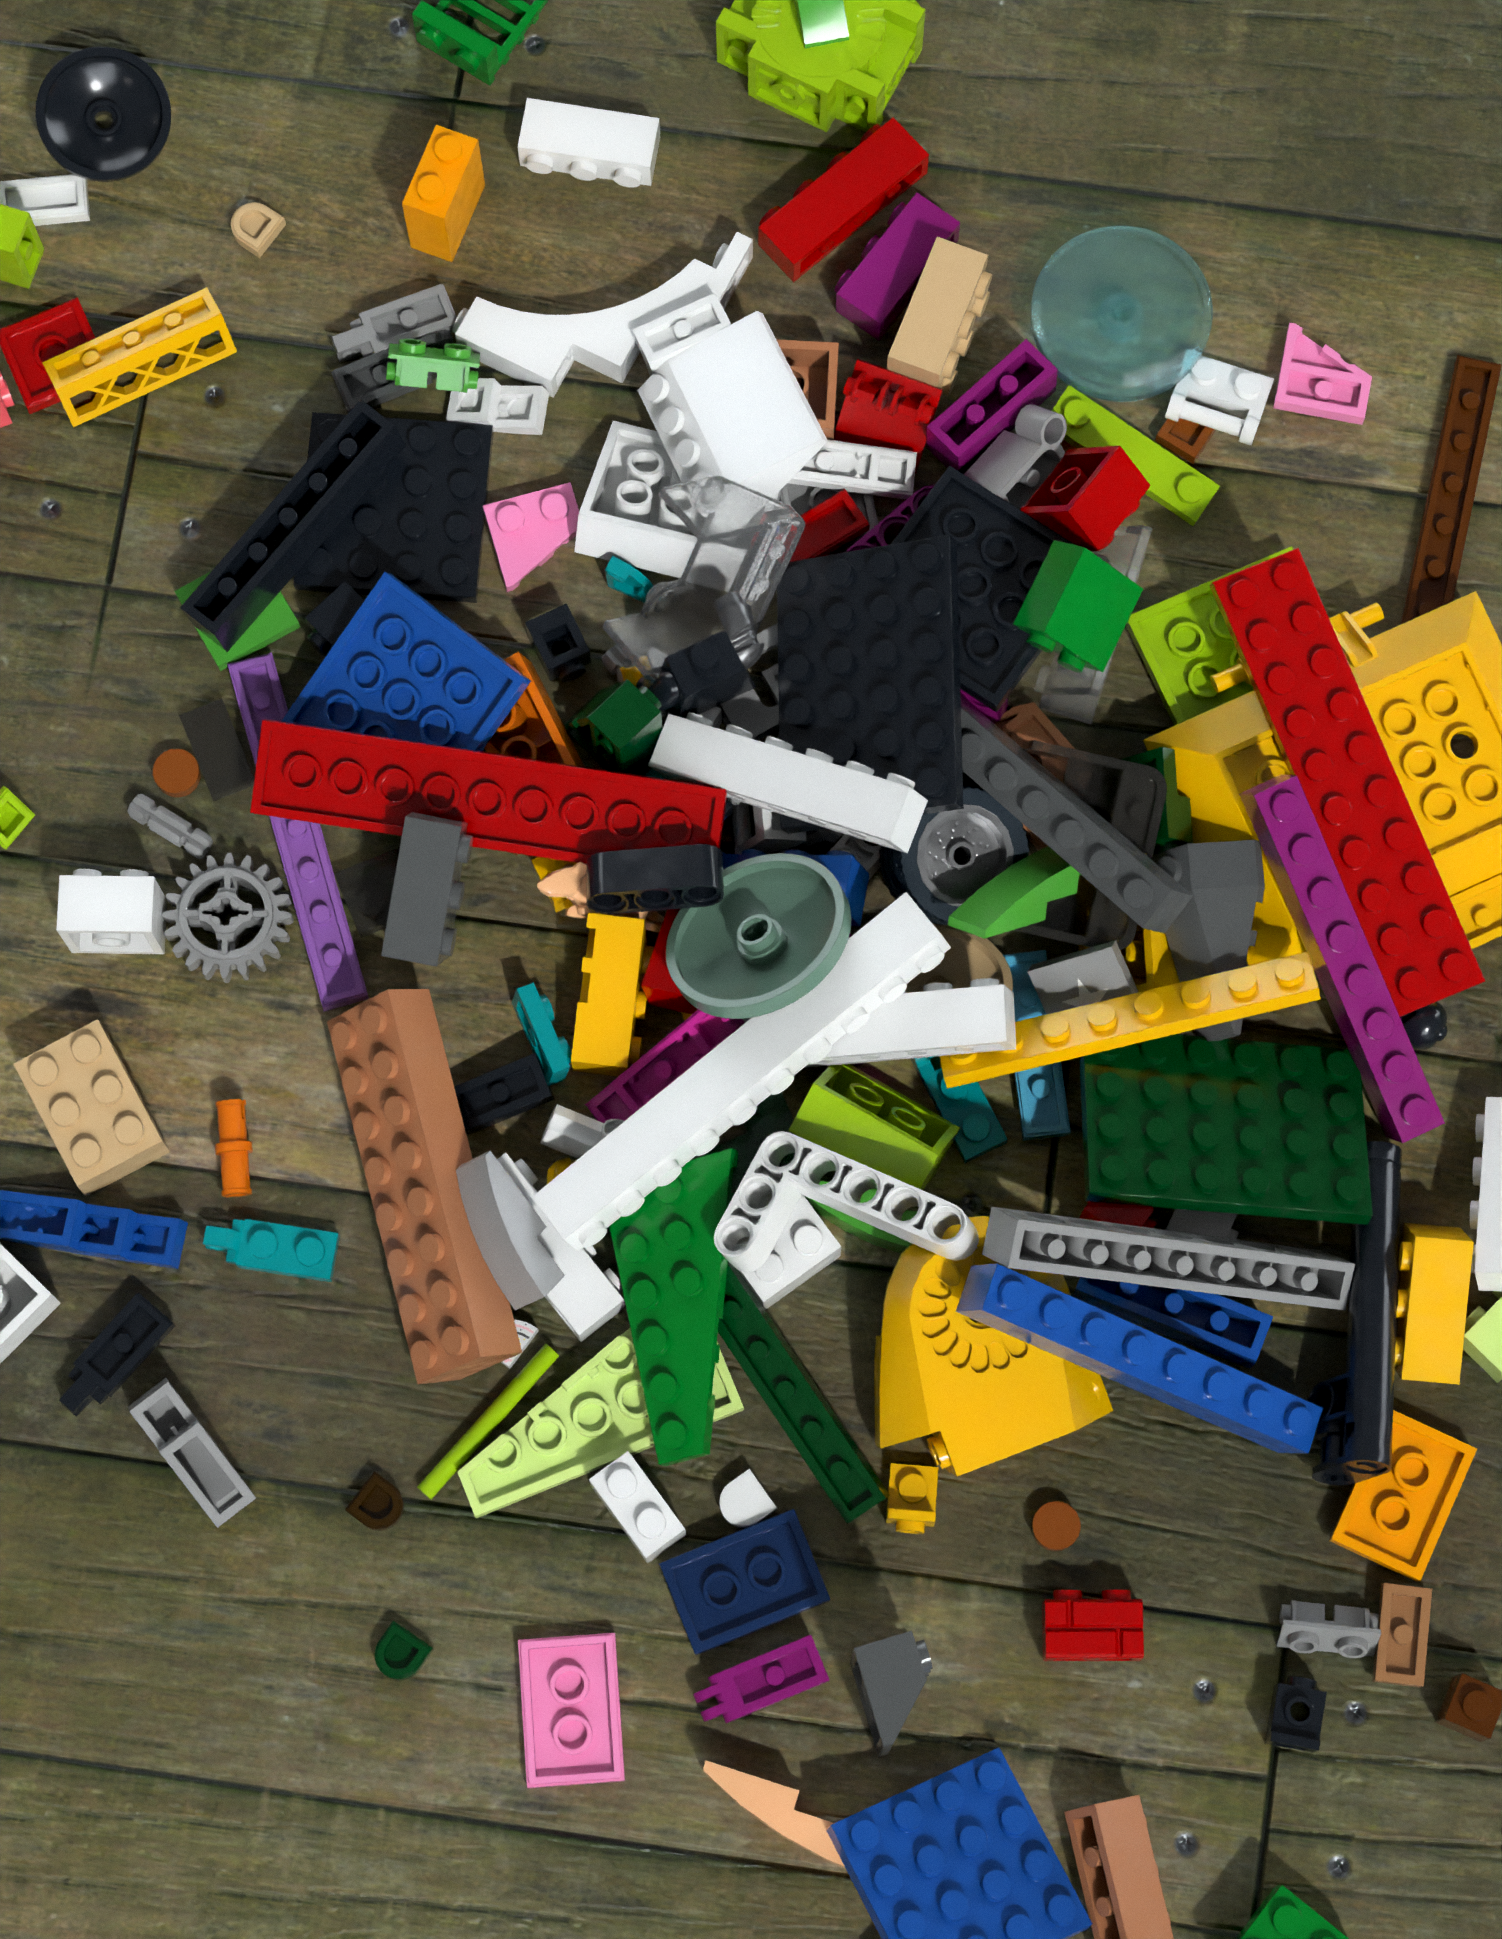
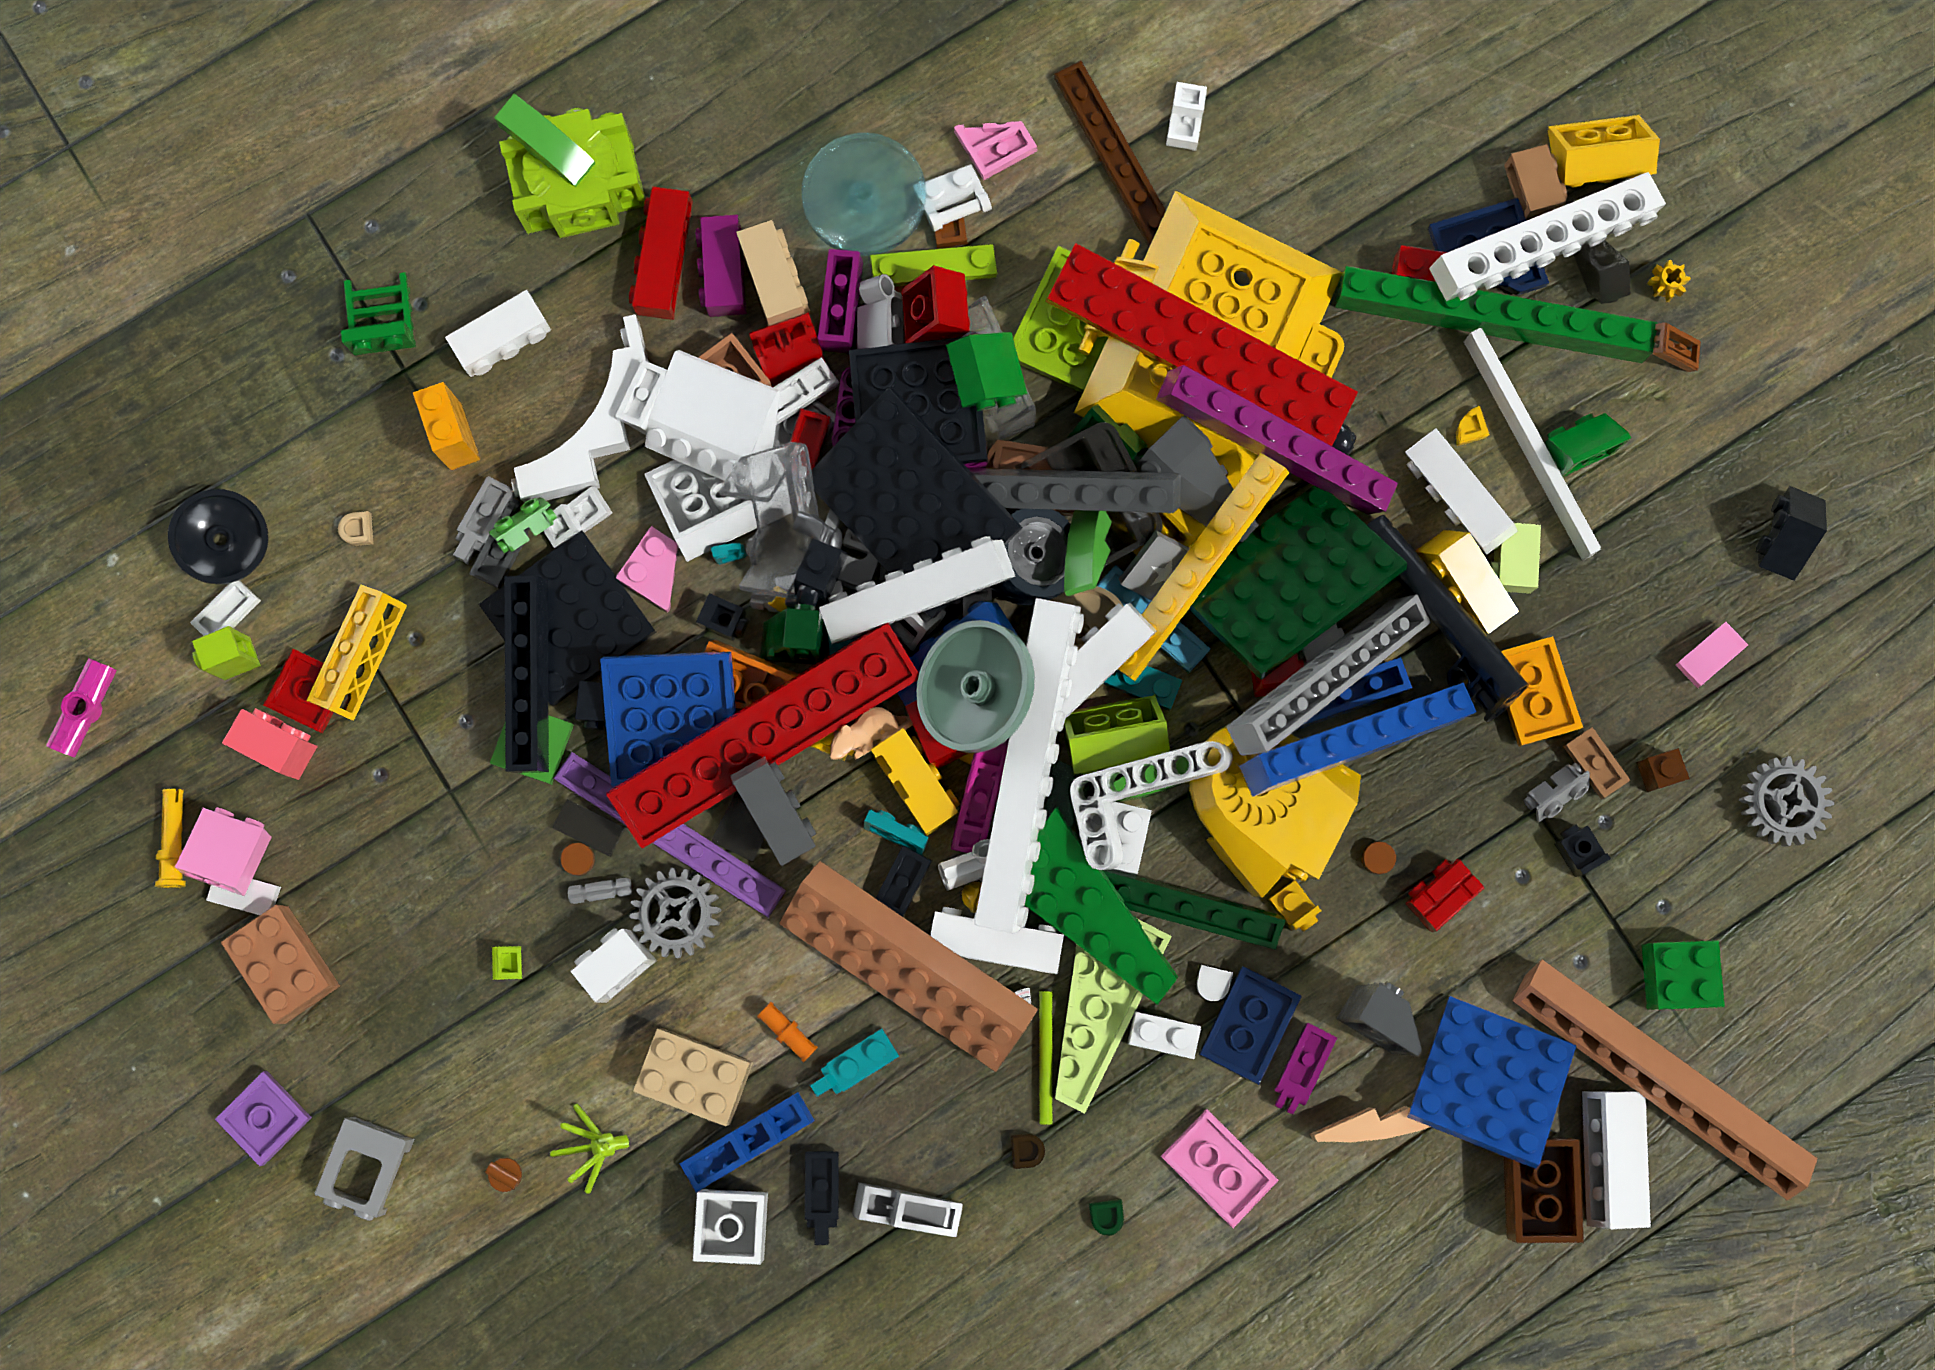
camera: 40 degrees left, 5 degrees up
light grey slope [456,1151,565,1310] -> none
black beam [586,844,724,914] -> none

